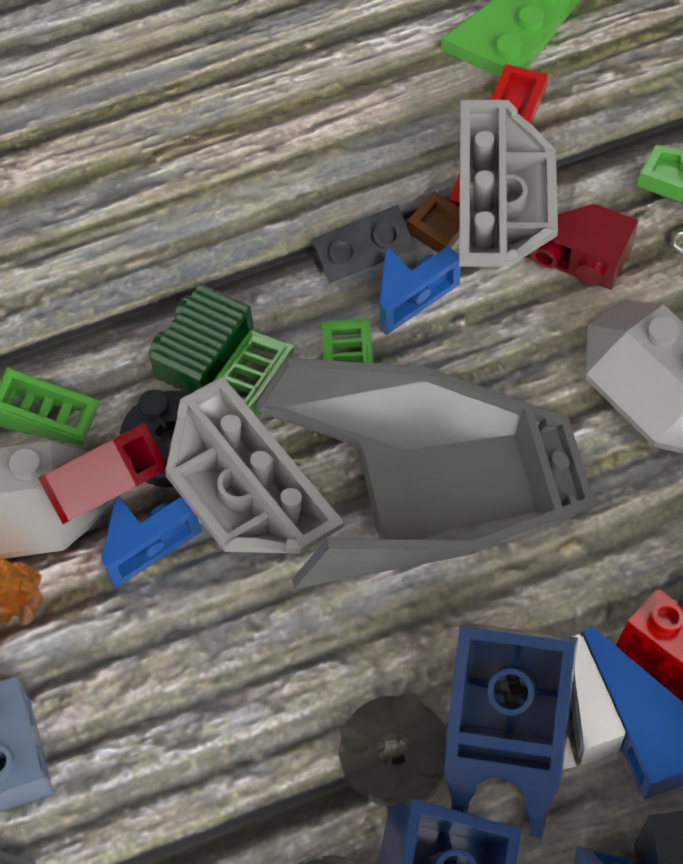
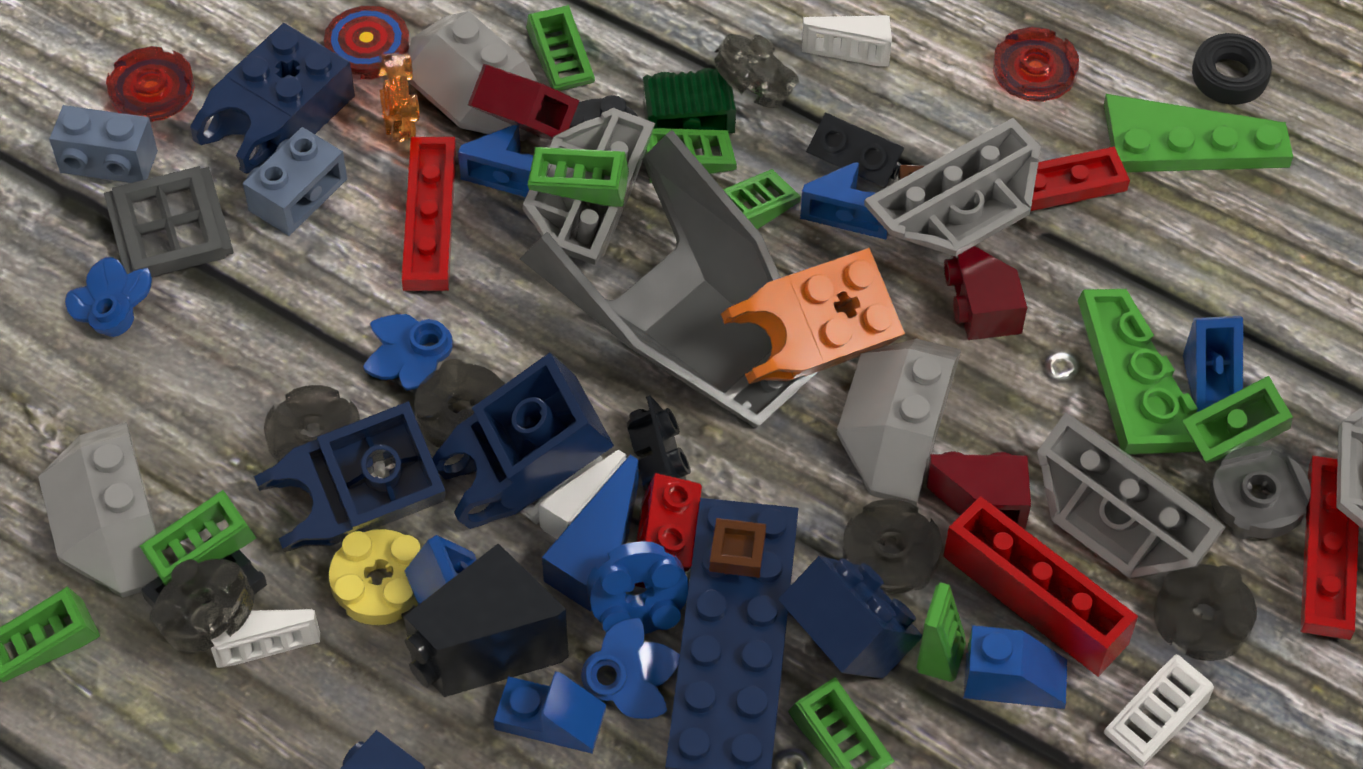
camera: 50 degrees right, 5 degrees down
none -> blue plate [363,314,453,390]
none -> red plate [402,137,456,291]
none -> bright green slope [527,147,629,207]
none -> black hinge [627,395,691,492]
none -> clear smoke plate [714,34,799,108]
none -> orange brick [721,248,905,384]
none -> white slope [801,15,892,66]
none -> clear red tile [993,27,1079,102]

